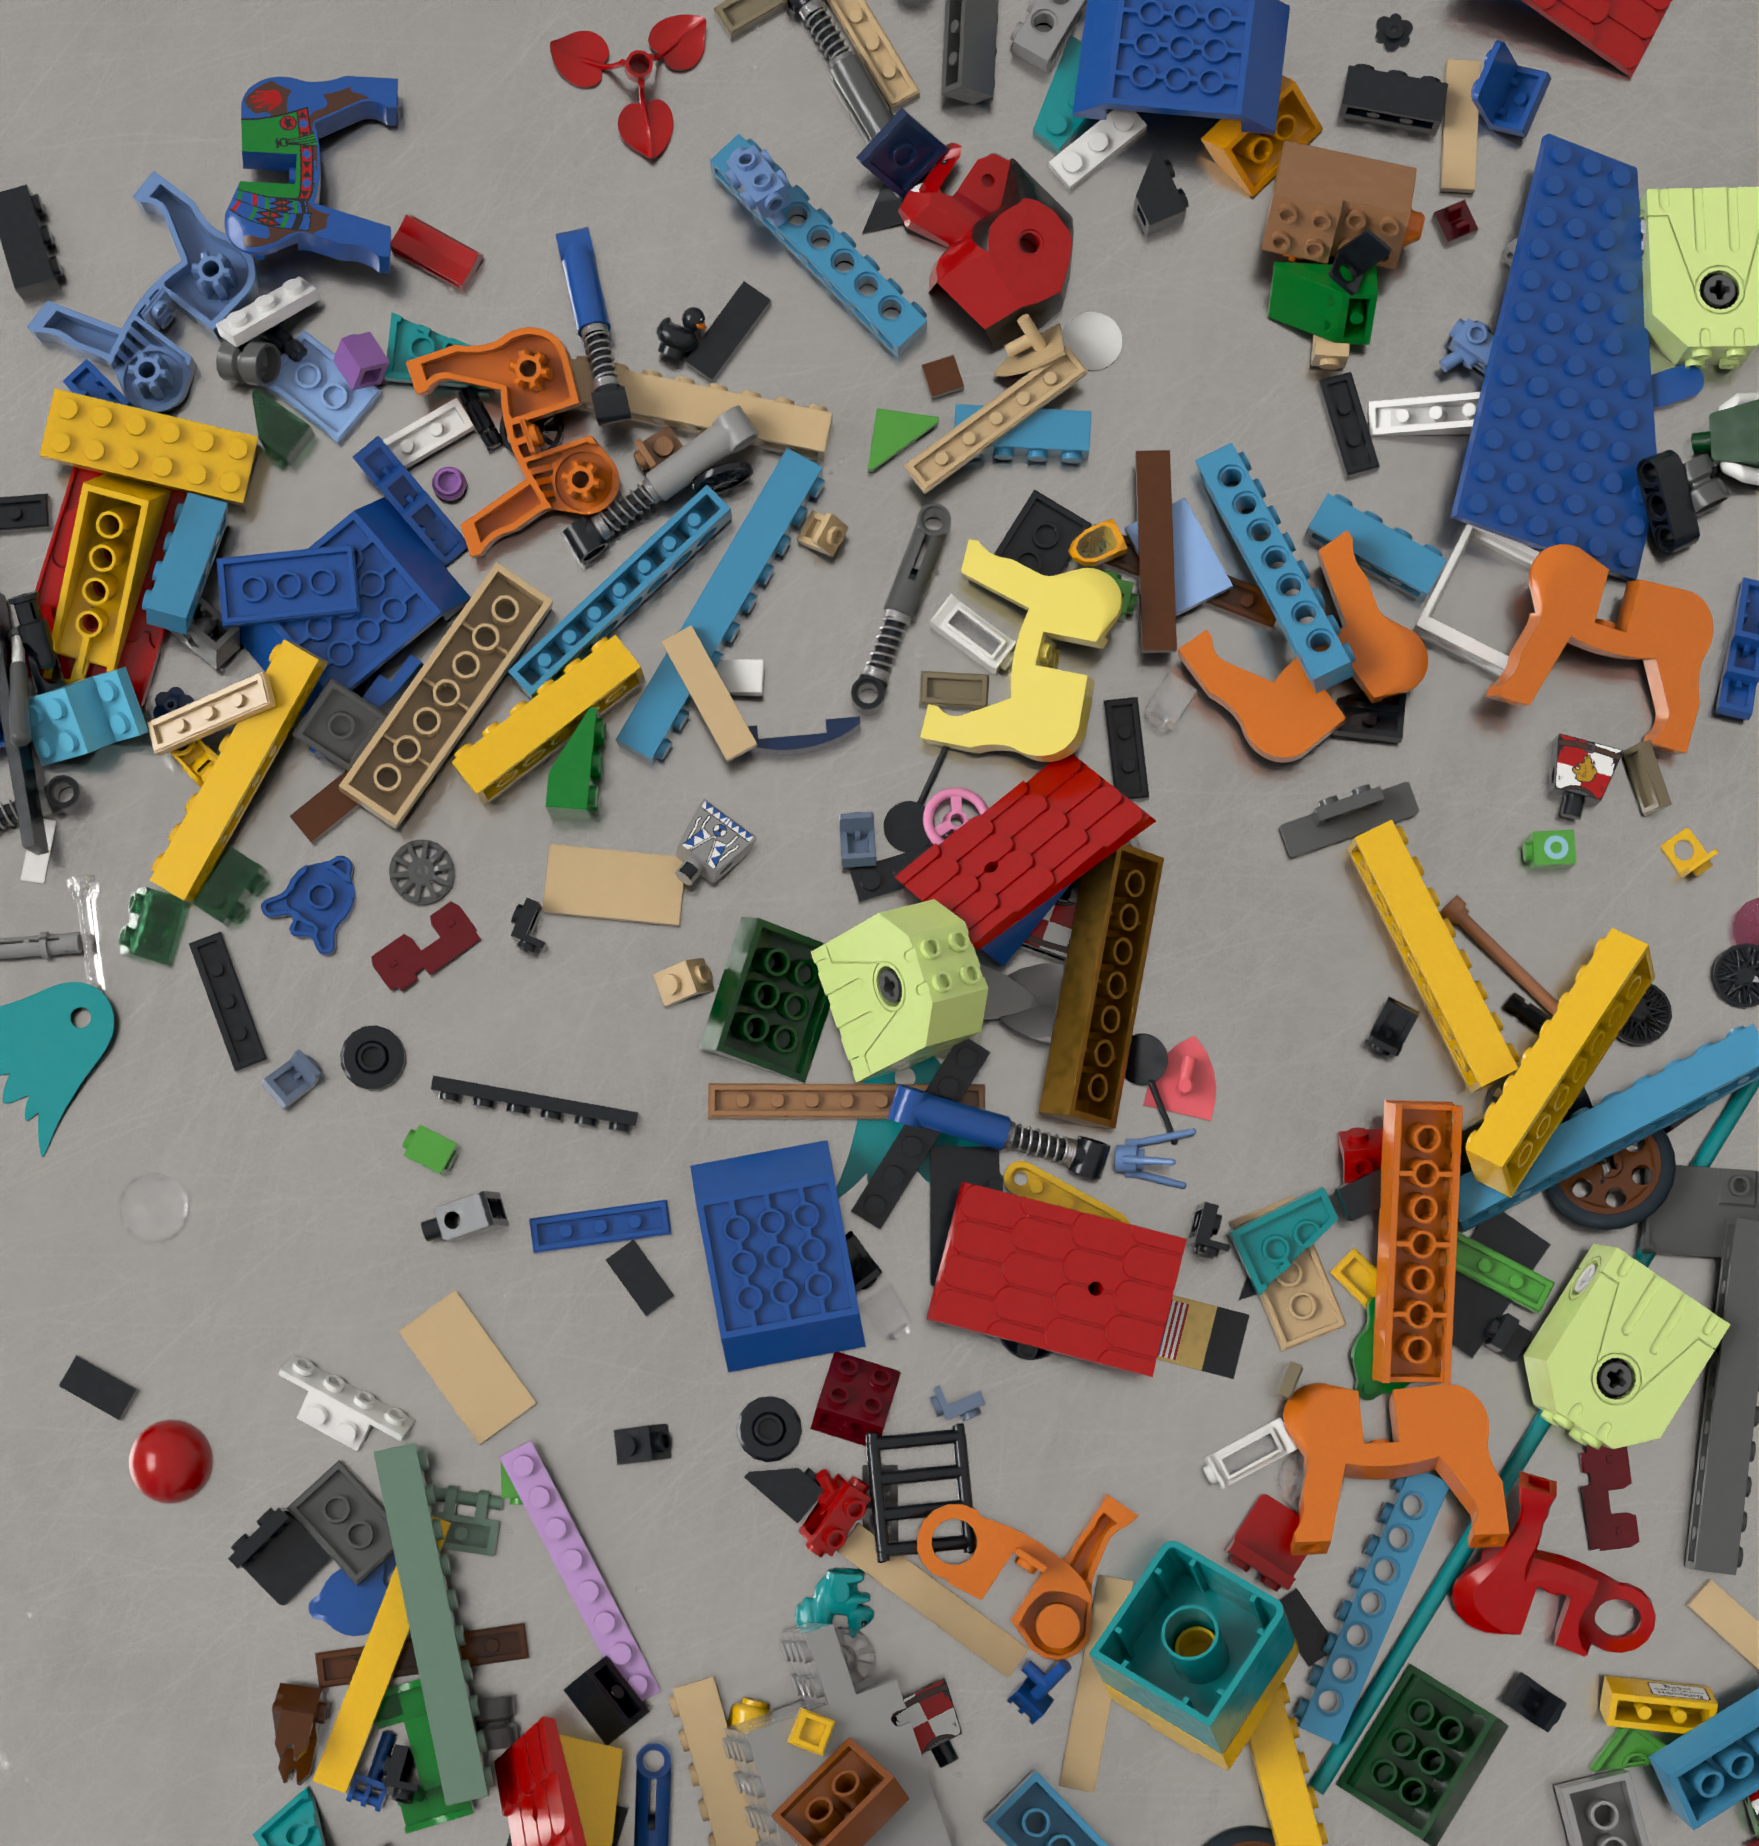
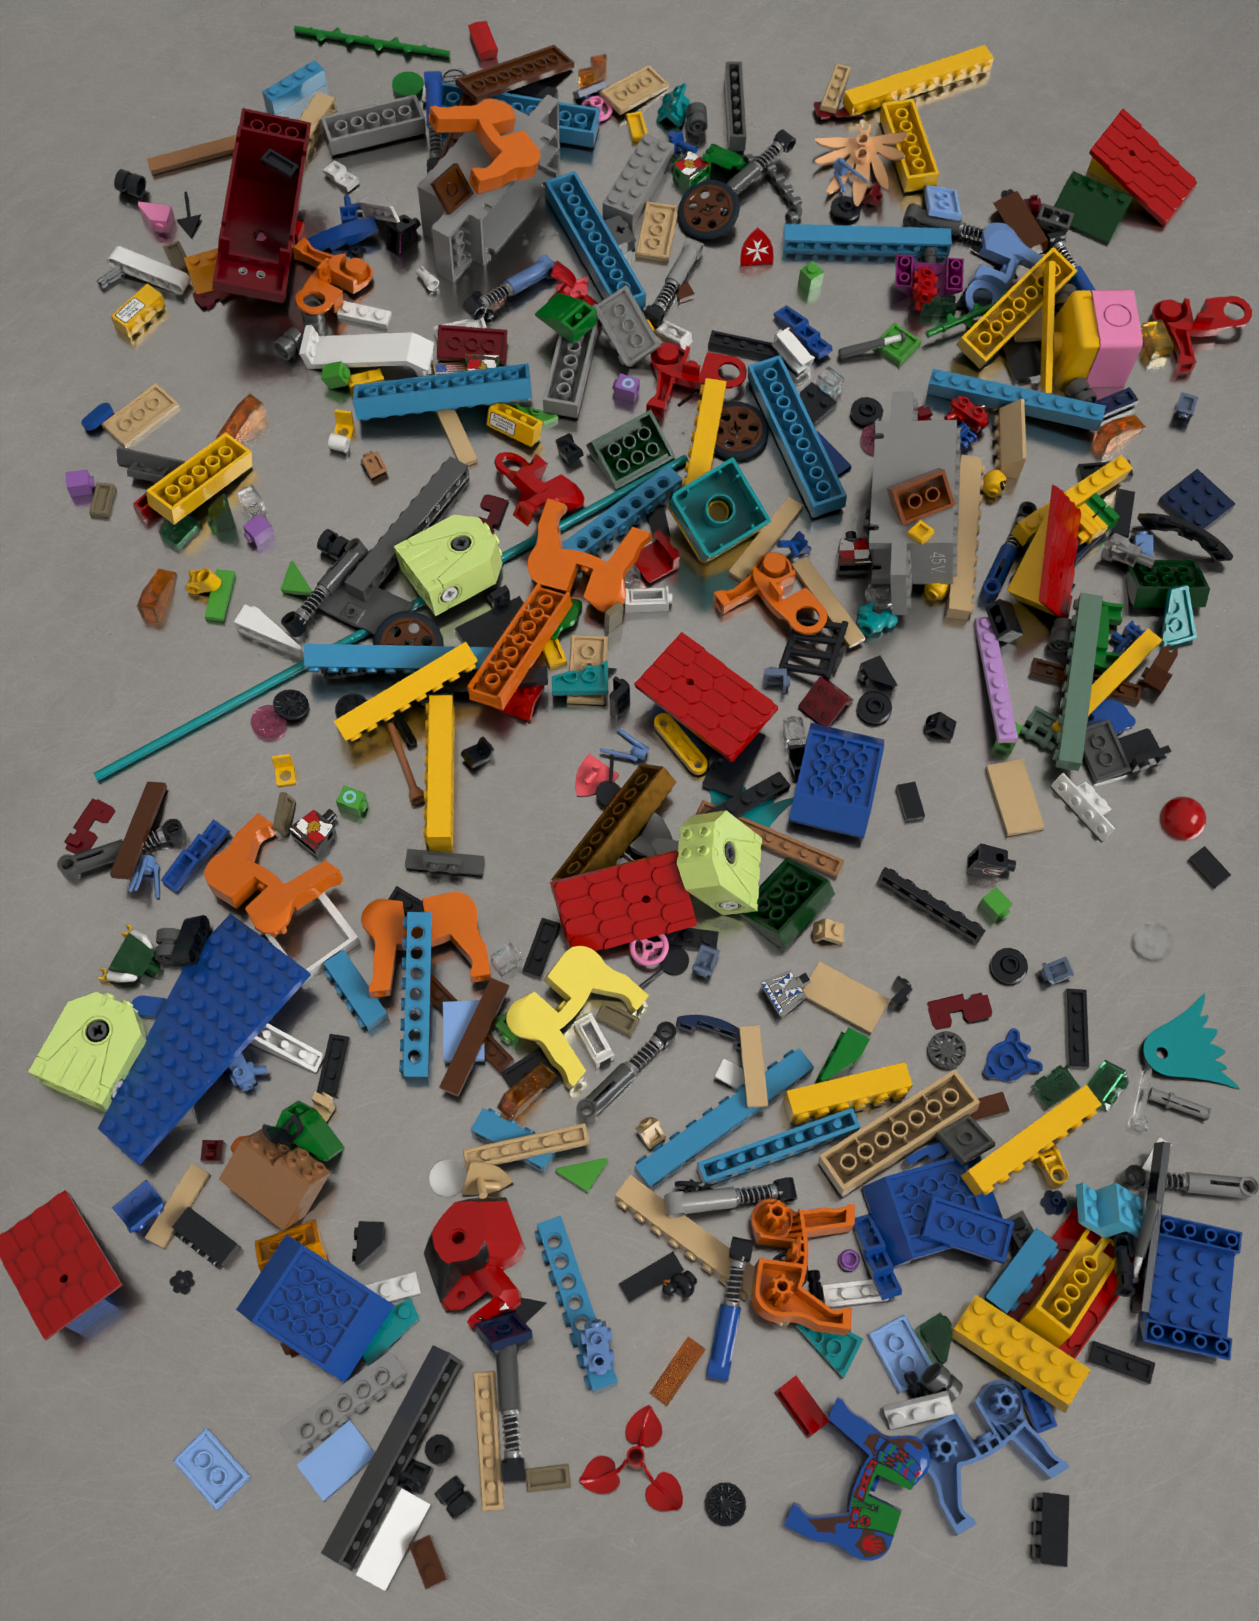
camera: 160 degrees left, 15 degrees down
tan tile [147,672,276,756] -> none
medium lavender brick [333,332,390,391] -> none
black bracket [383,1744,425,1804] -> none
blue tile [529,1200,672,1254] -> none
medium nougat bracket [632,425,683,471] -> none
red brick [798,1469,871,1558] -> none
piece [888,1084,1111,1179] -> none
reddish brown tile [922,355,964,399] -> none
rock [1068,519,1128,566] -> none
sticker [1157,1295,1249,1379] -> none
bright green tile [1446,1226,1555,1314] -> none
none -> clear orange slope [497,1062,557,1121]
none -> clear orange slope [649,1336,706,1407]
none -> black wheel [705,1482,746,1526]

